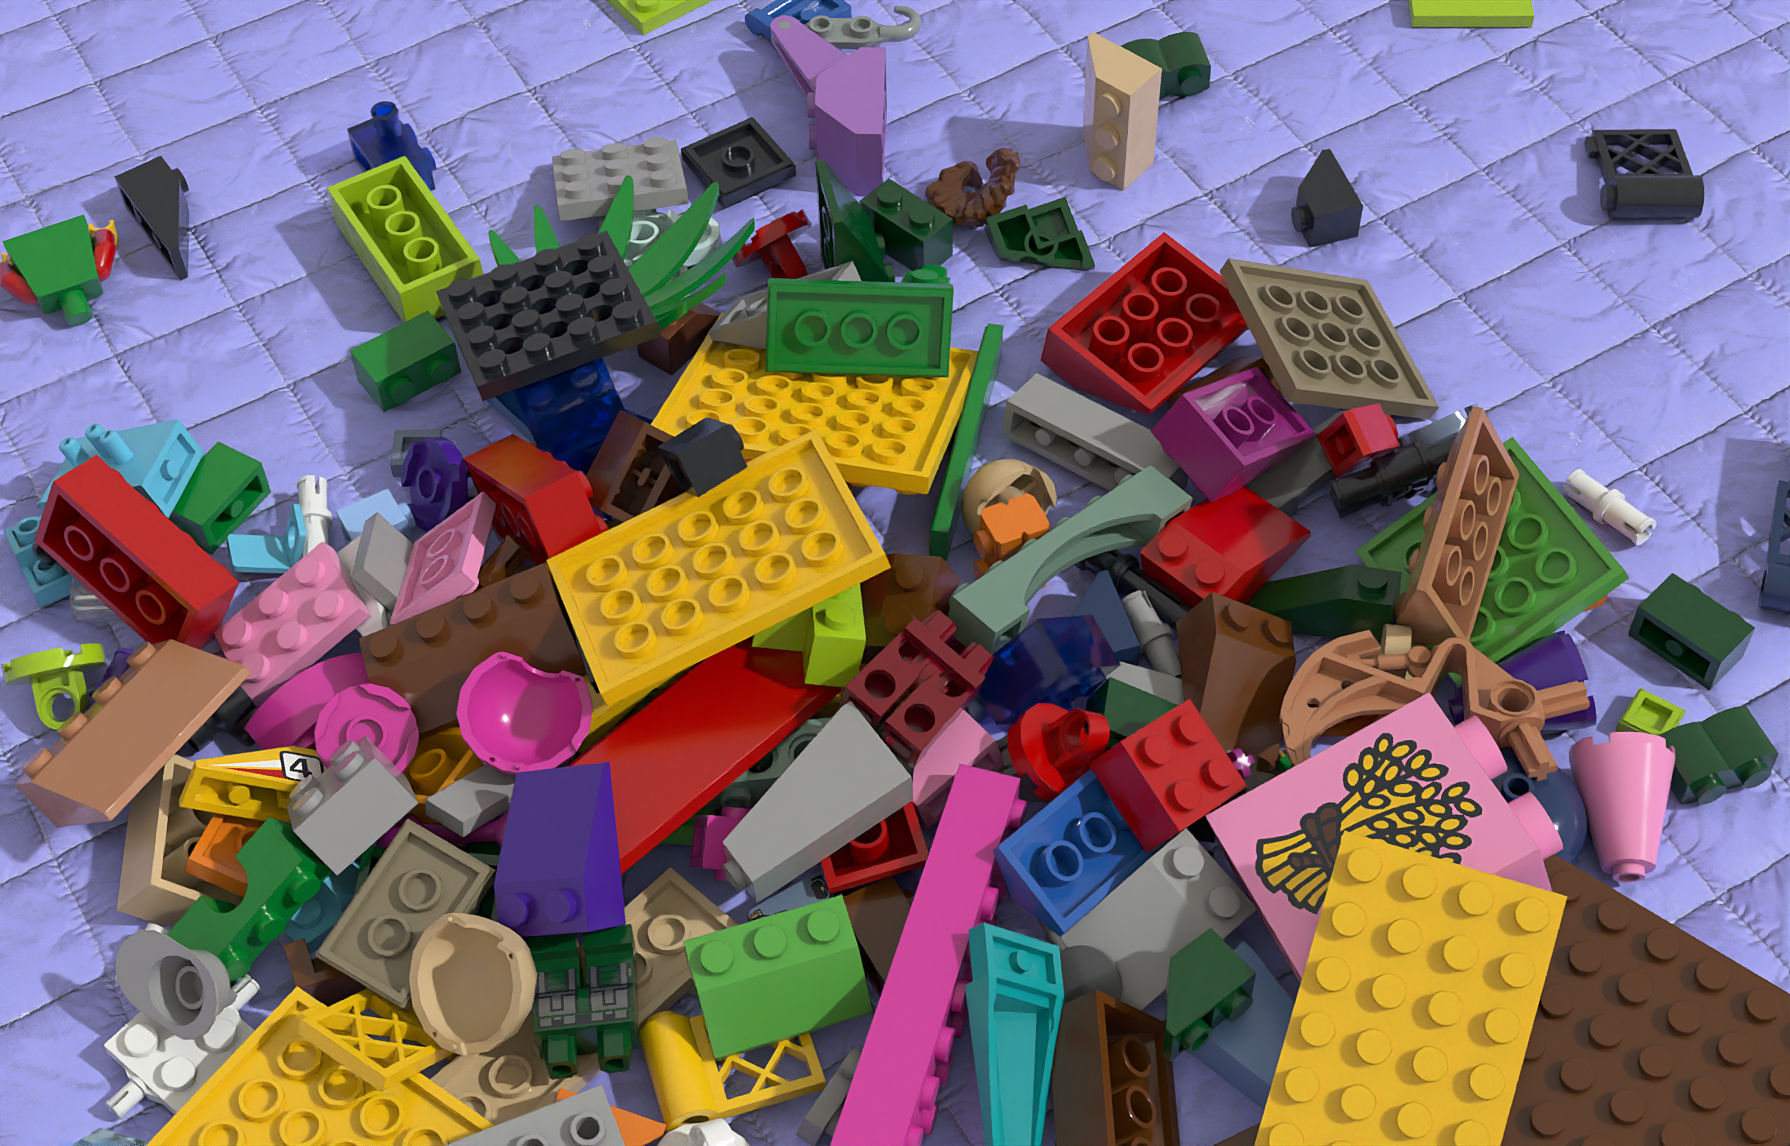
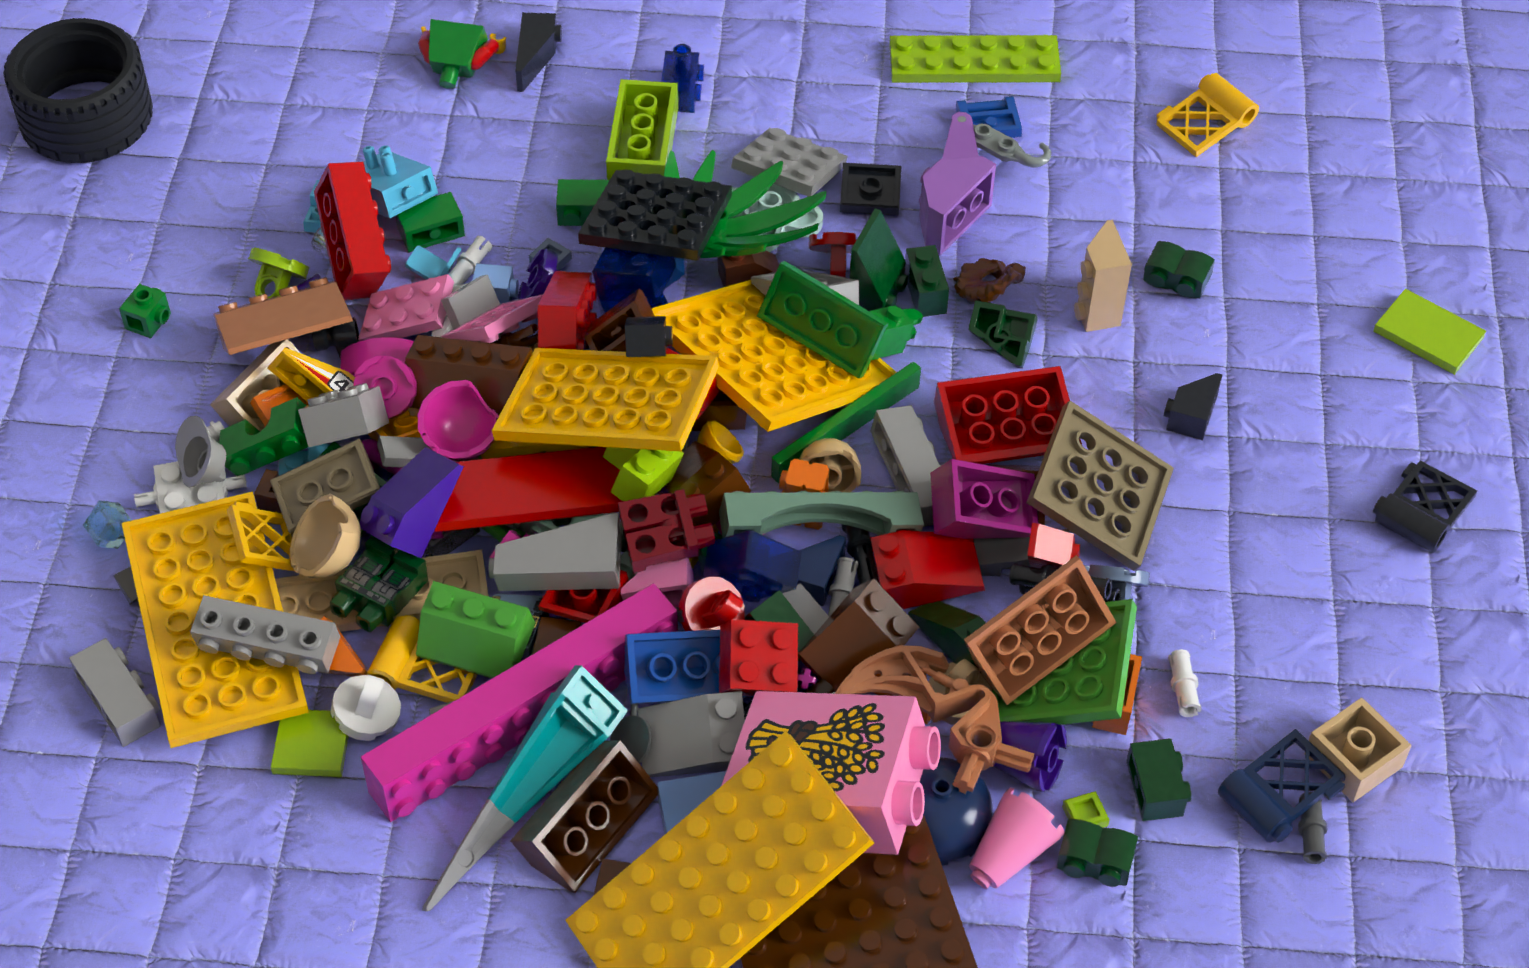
camera: 35 degrees right, 0 degrees up
dark green slope [1162,928,1256,1062] -> none

